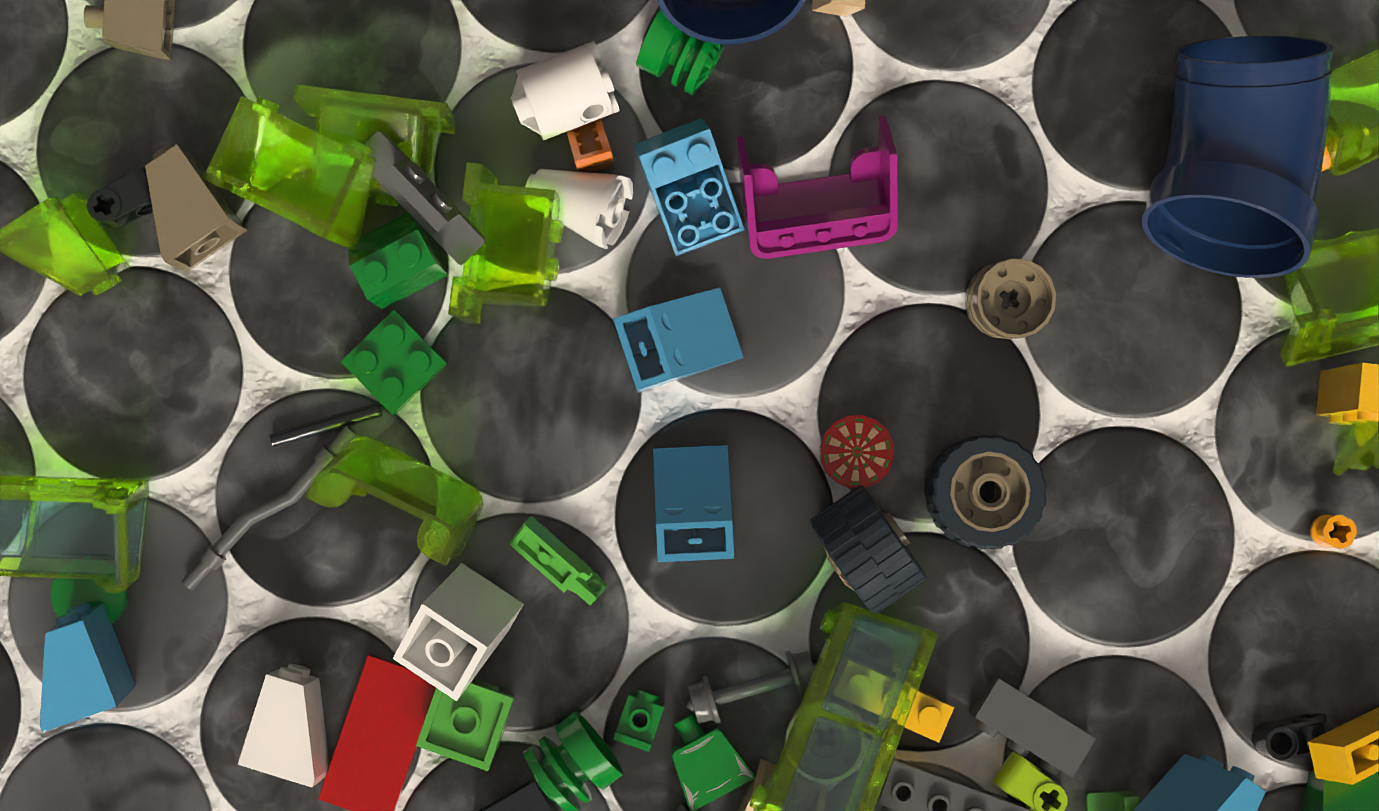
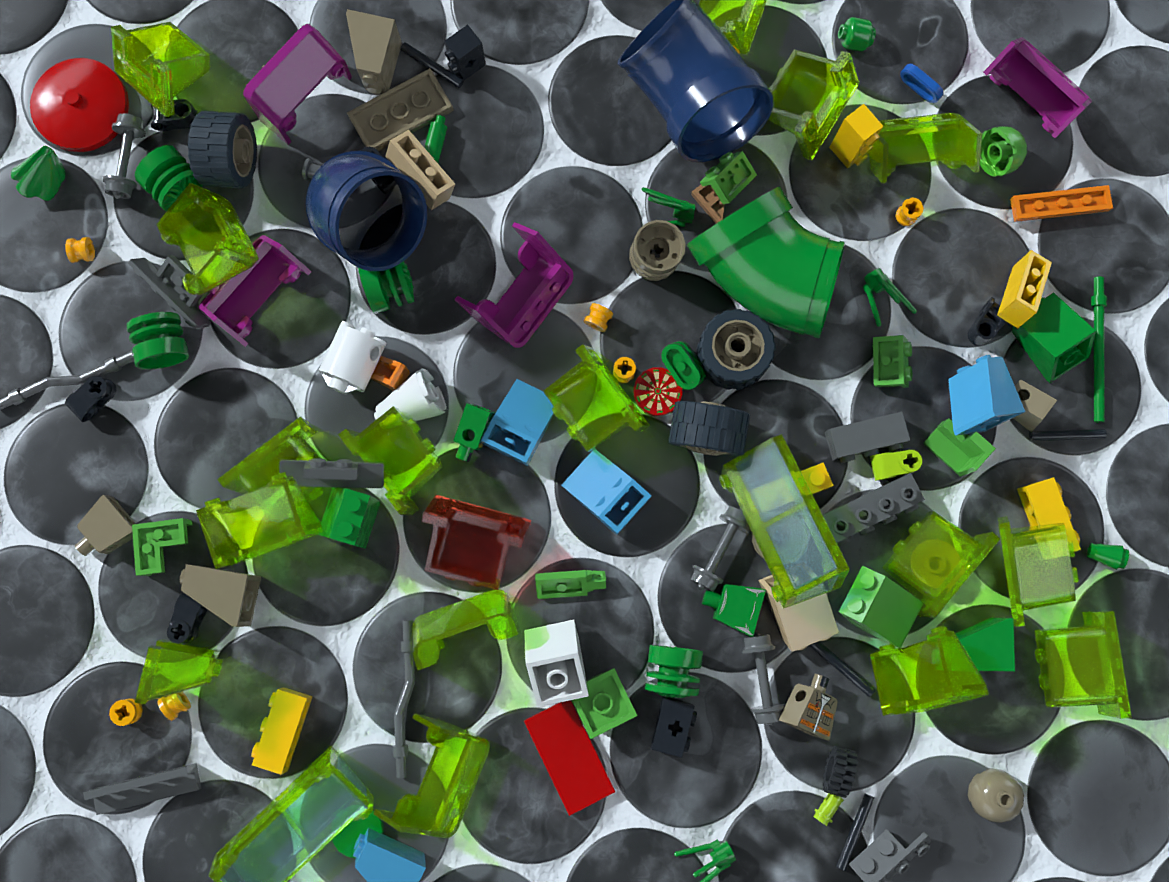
camera: 40 degrees left, 5 degrees down
white slope [238,664,330,787] -> none
black bar [270,402,382,448] -> none
green plate [341,310,448,415] -> none
green brick [613,689,665,752] -> none
dark azure slope [633,118,745,256] -> none
none -> bright green panel [132,518,192,576]
none -> light orange wheel [157,688,191,721]
none -> yellow brick [251,687,313,775]
none -> clear neon green windscreen [373,713,490,838]
none -> clear red windscreen [422,495,531,590]
none -> green torso [454,403,496,462]
none -> clear neon green windscreen [543,344,650,452]
none -> light orange wheel [583,303,614,332]
none -> light orange bush [613,357,636,383]
none -> green plant [641,187,695,227]
none -> green brick [661,341,706,390]
none -> green cylinder [687,186,845,339]
none -> medium nougat tile [691,185,725,224]
none -> bright green bracket [700,151,757,204]
none -> green plant [863,268,917,327]
none -> bright green bracket [873,335,913,388]

